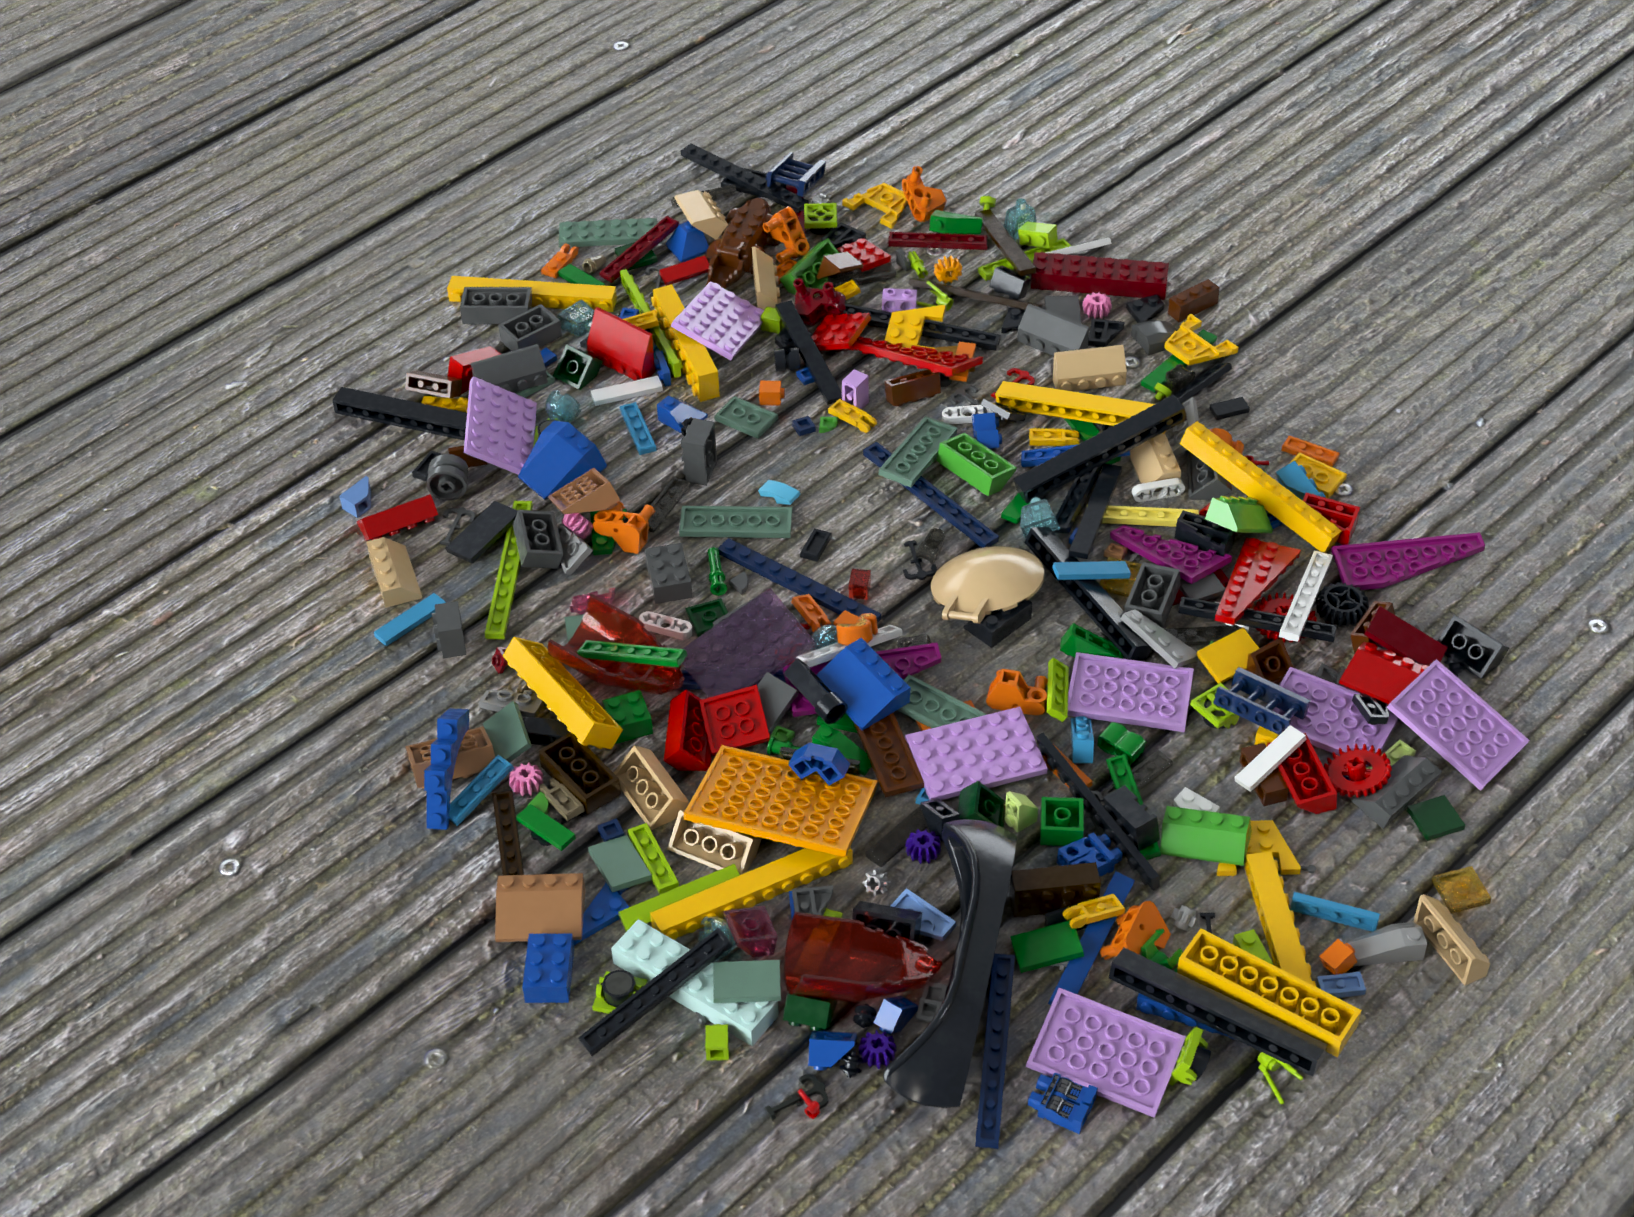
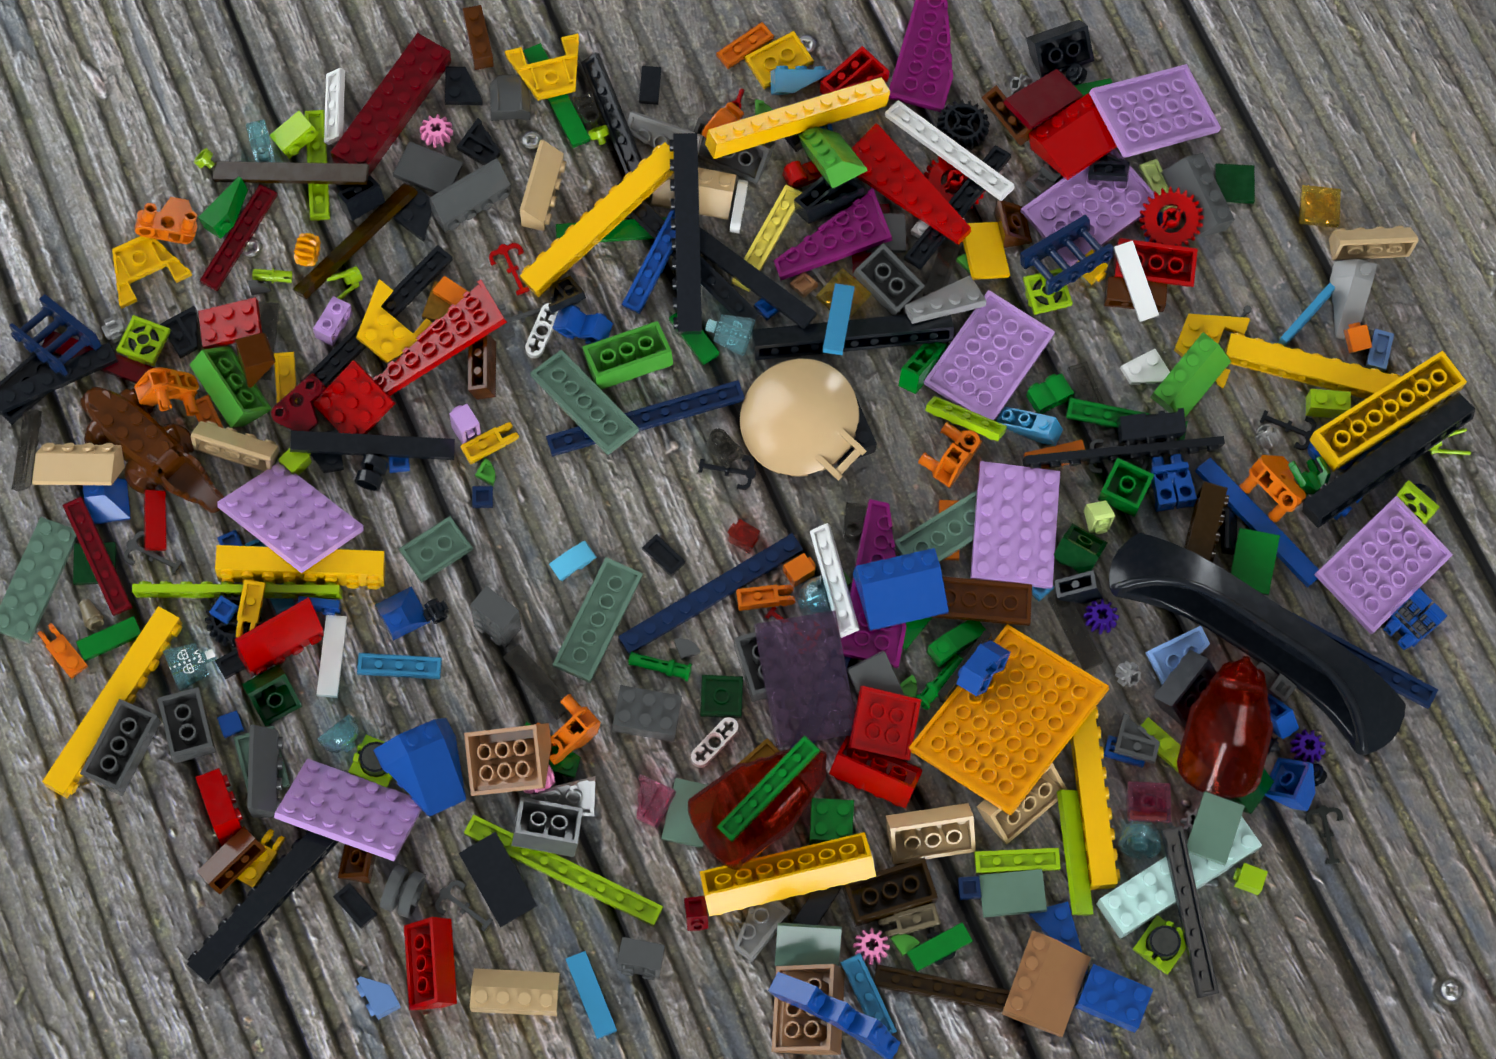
camera: 75 degrees left, 25 degrees up
orange brick [759,380,785,406] -> none
black beam [784,658,848,724] -> none
red hand [798,1089,820,1119] -> none
orange animal [836,613,878,646] -> none
yellow hinge [1029,428,1080,446] -> none
yellow hinge [1062,894,1125,929] -> none

